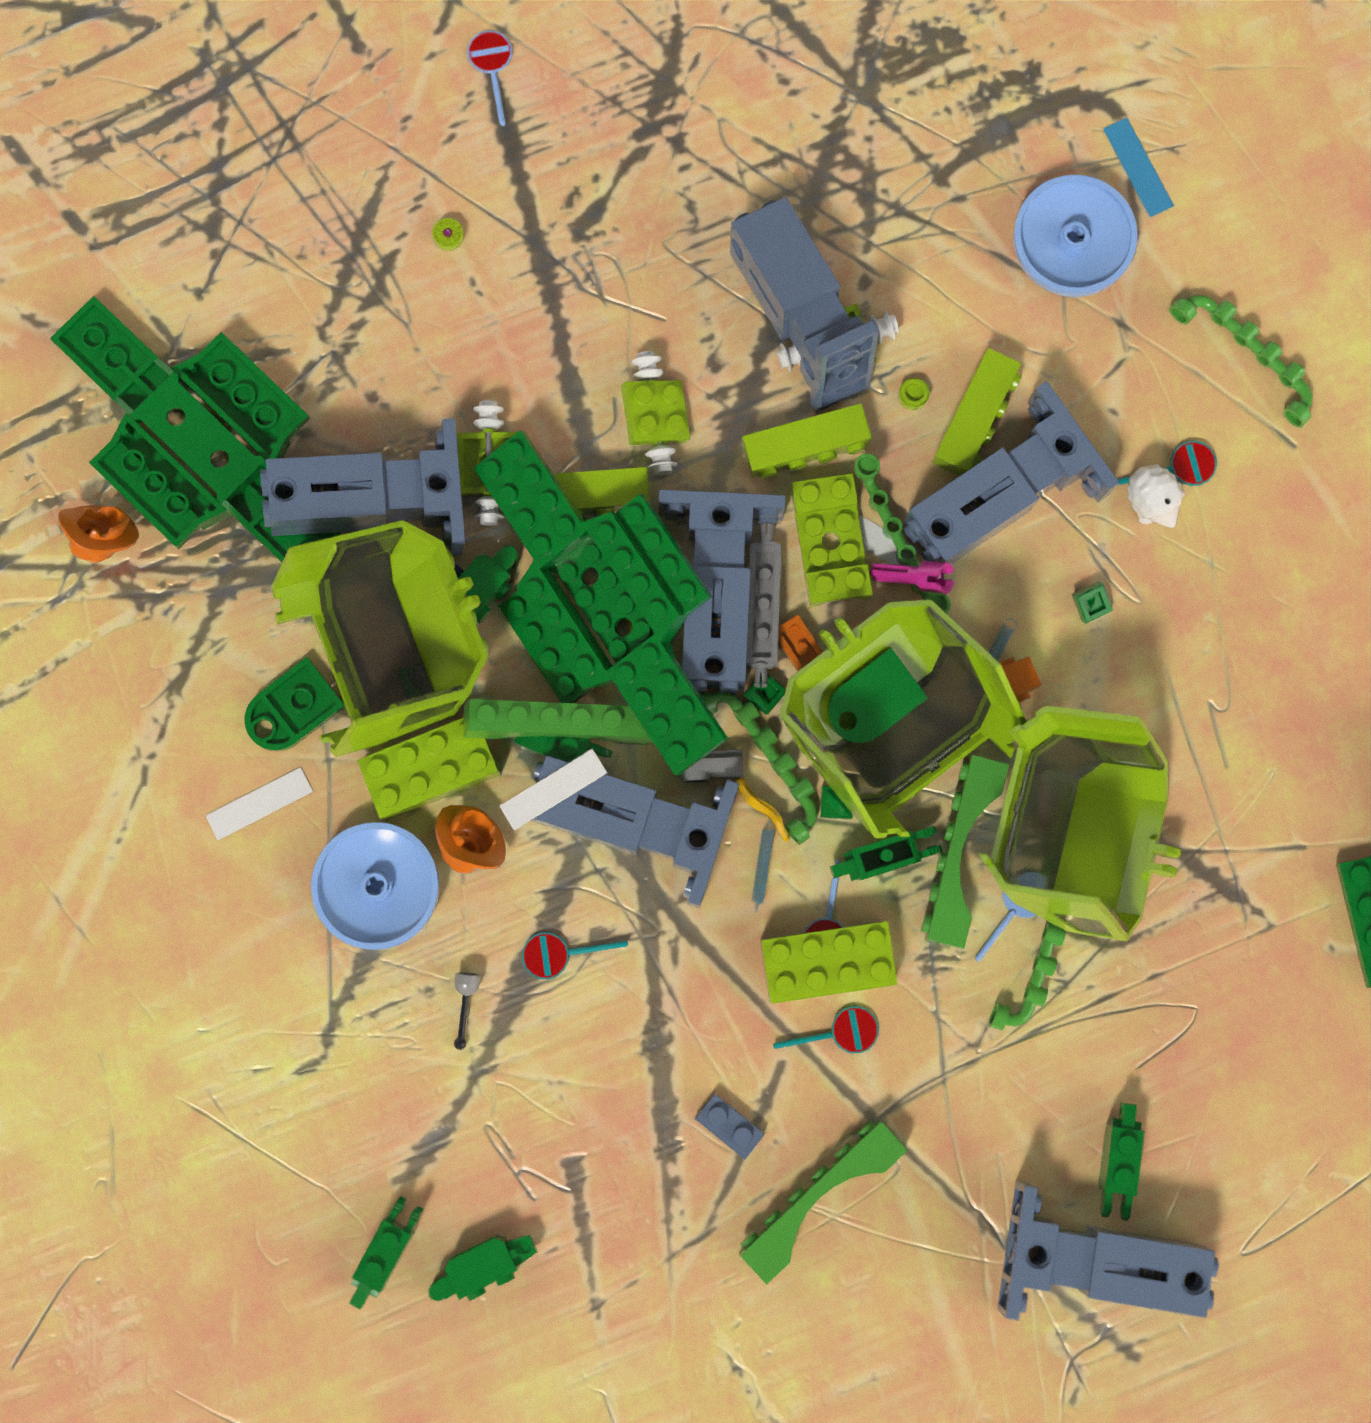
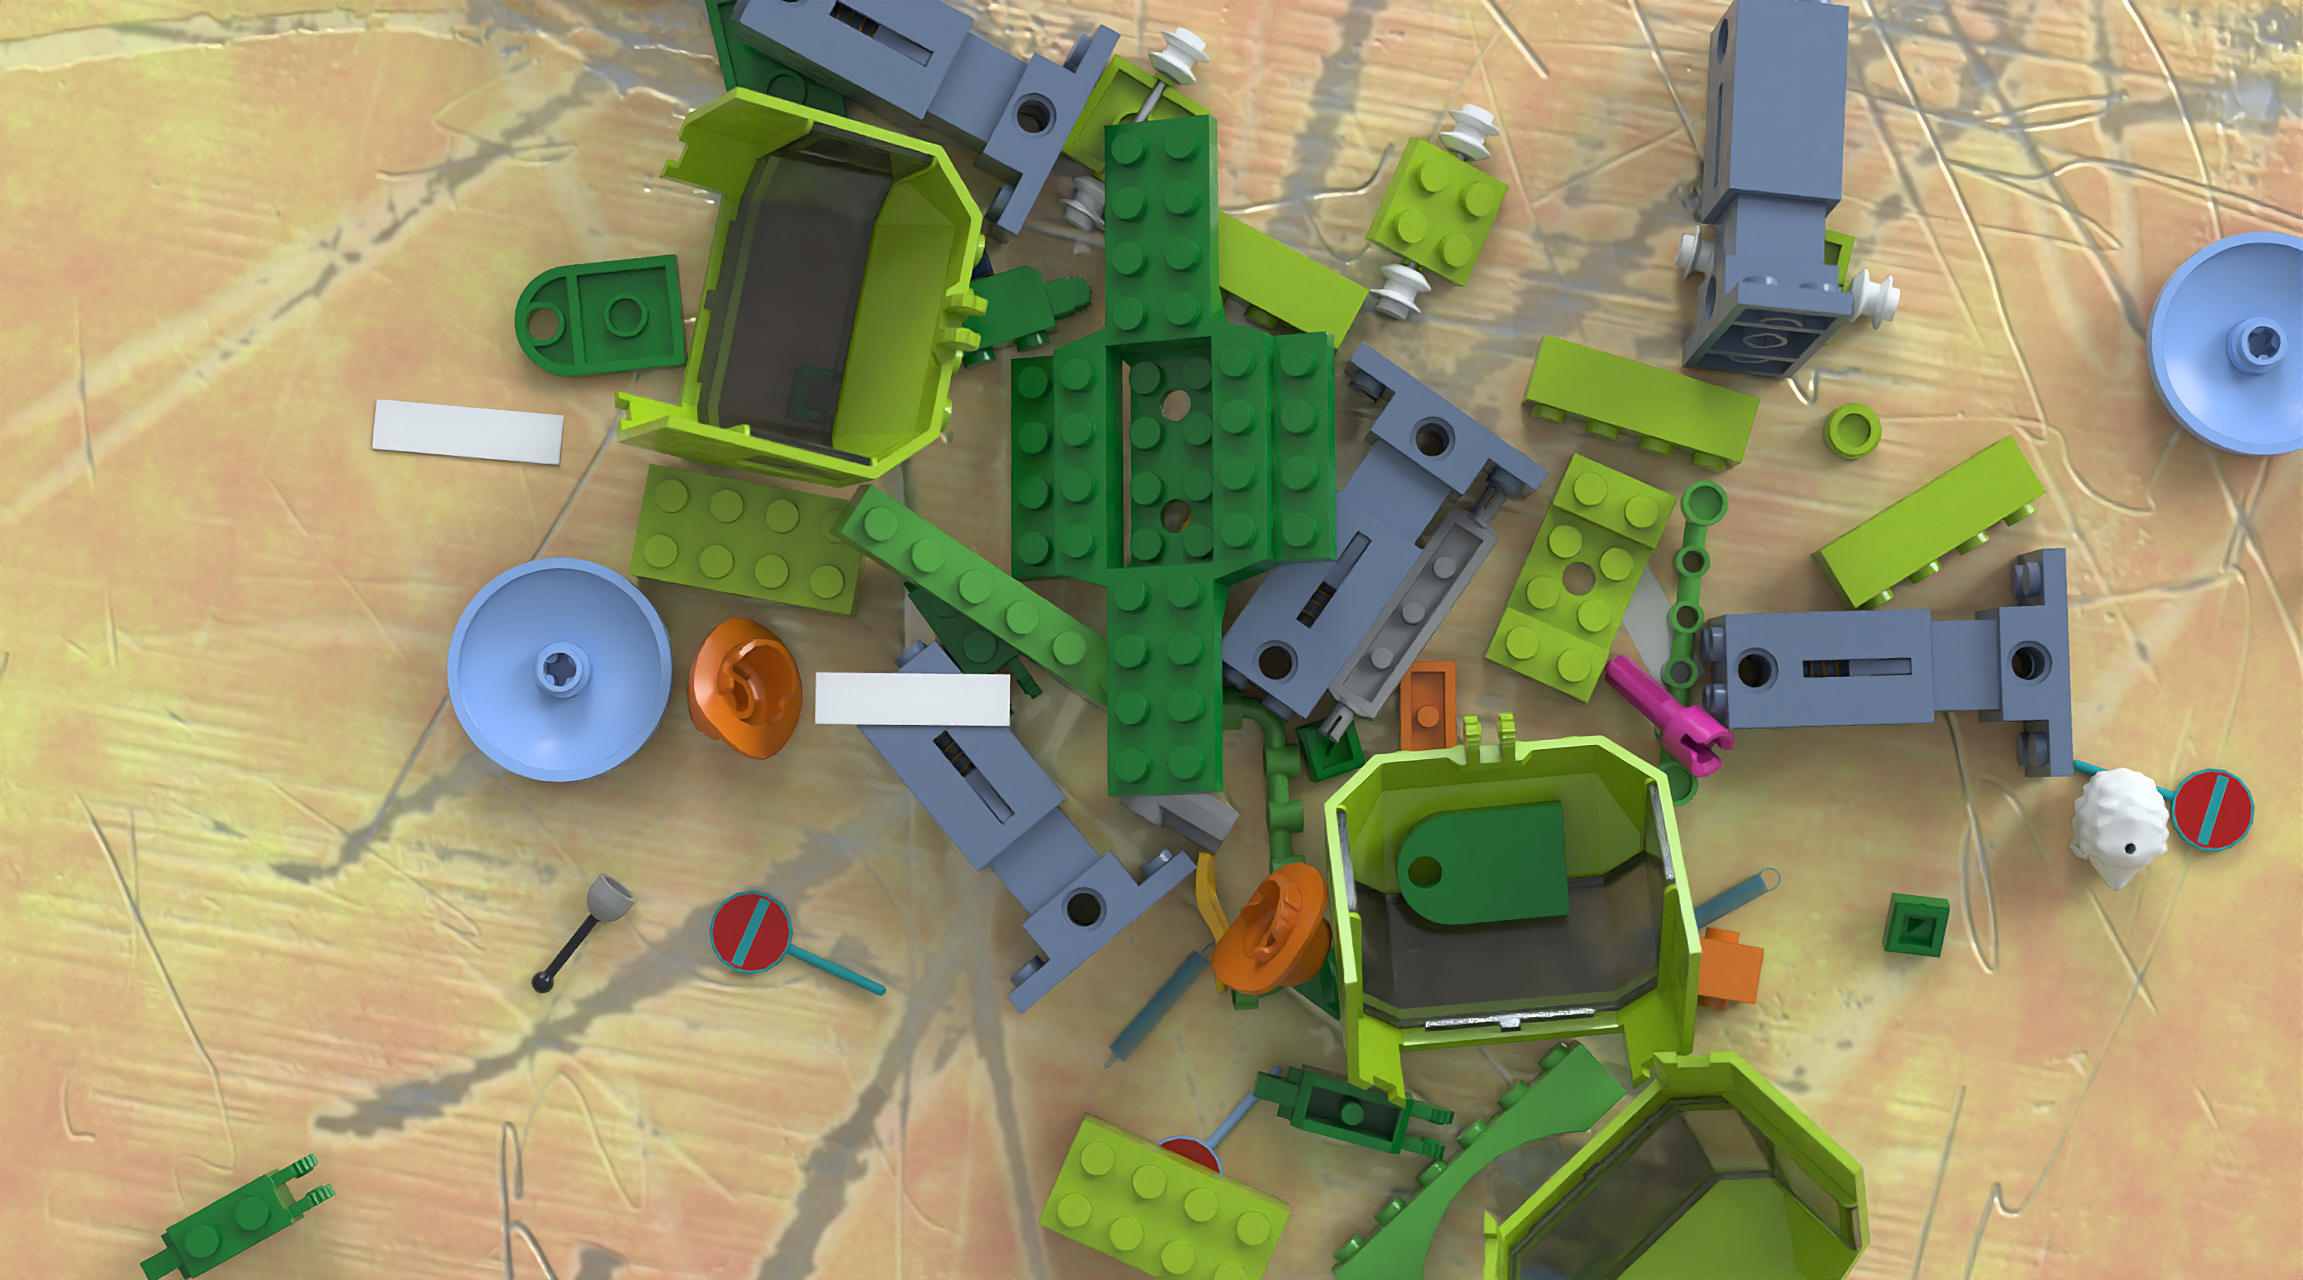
camera: 35 degrees right, 5 degrees up
none -> orange hat [1212,862,1333,996]

